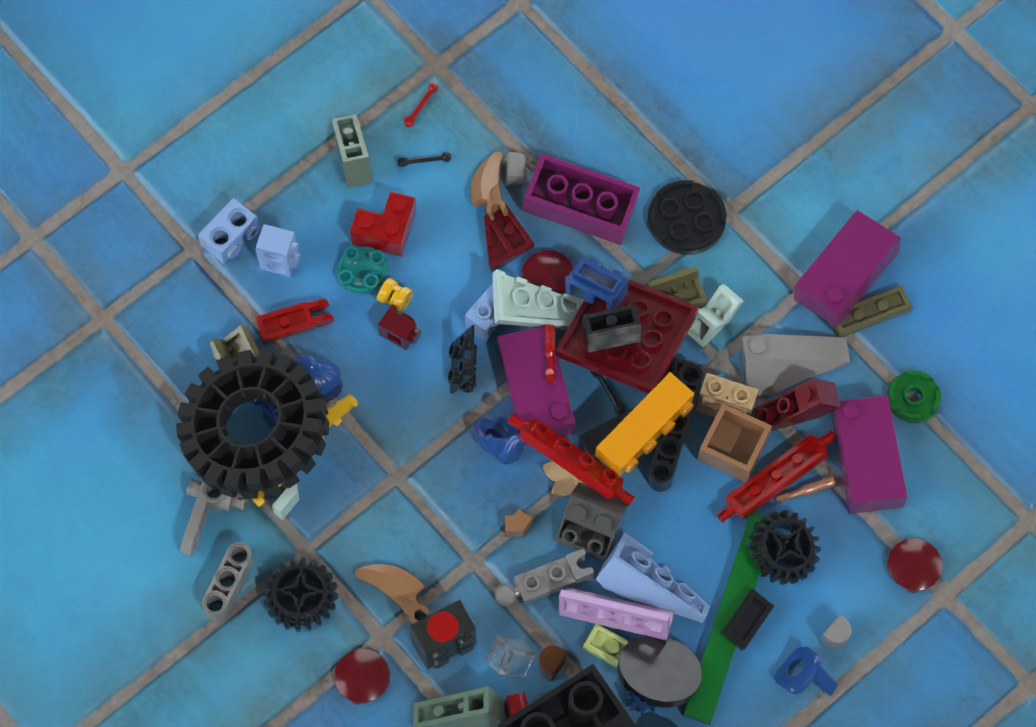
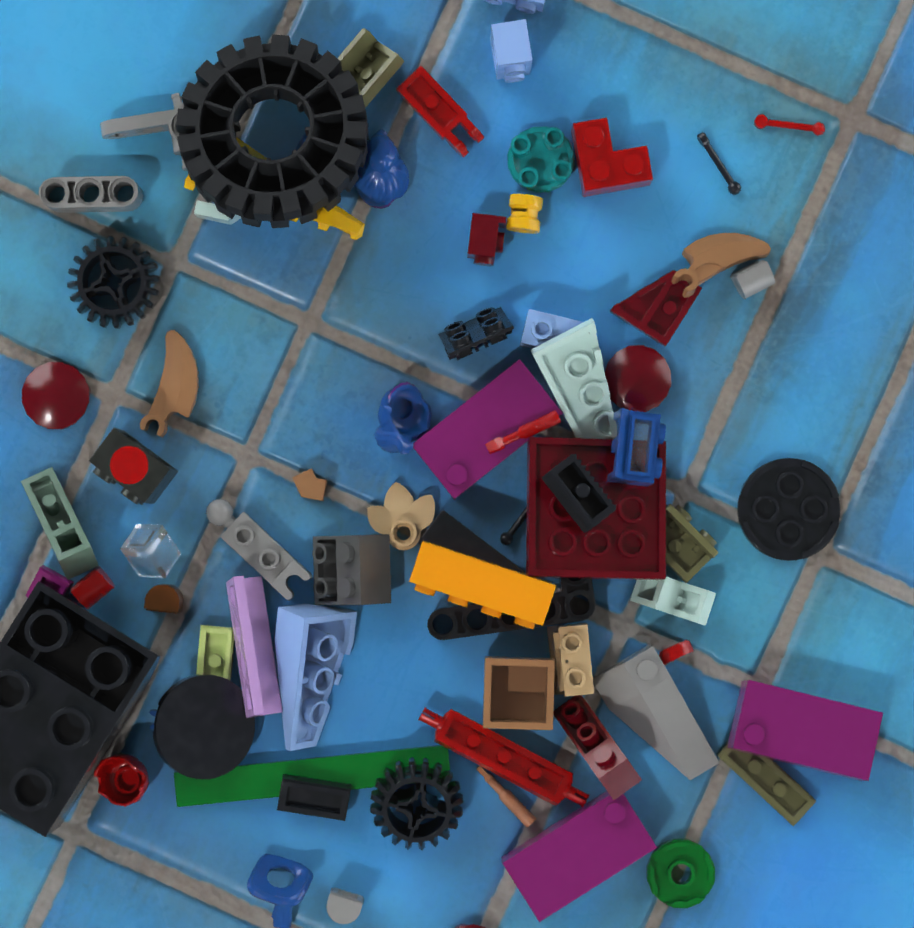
camera: 65 degrees right, 20 degrees up
sand green slope [331,114,373,187] -> none
red plate [507,413,635,506] -> none
magenta brick [522,153,641,245] -> none
none -> red tile [659,640,694,665]

